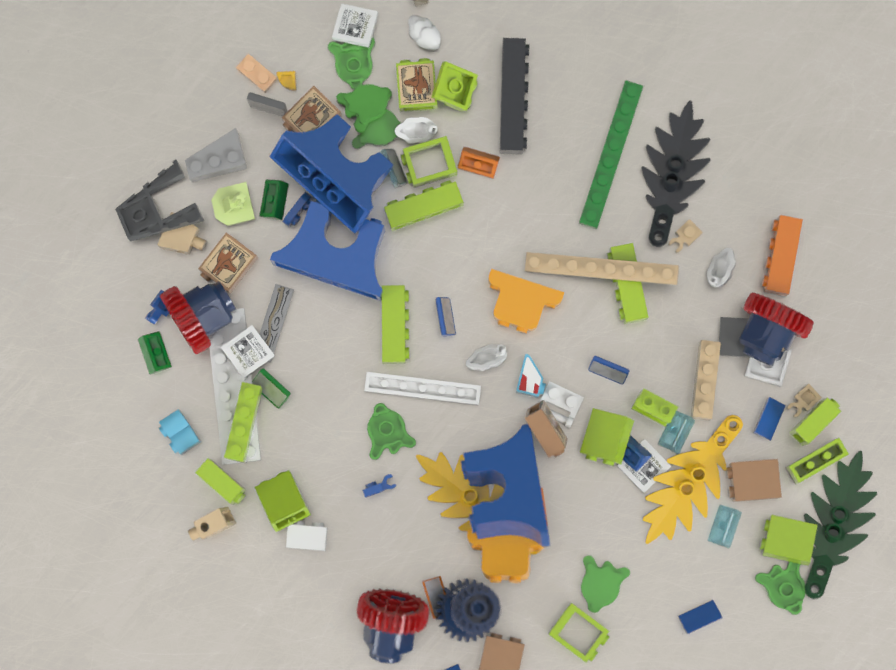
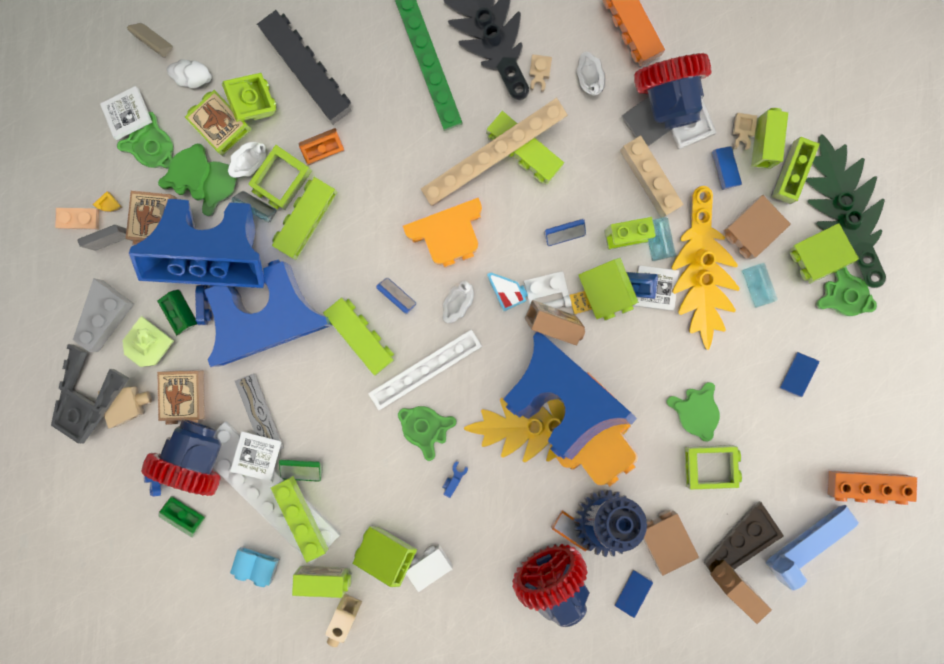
camera: 40 degrees left, 5 degrees up
none -> yellow tile [569,291,592,315]

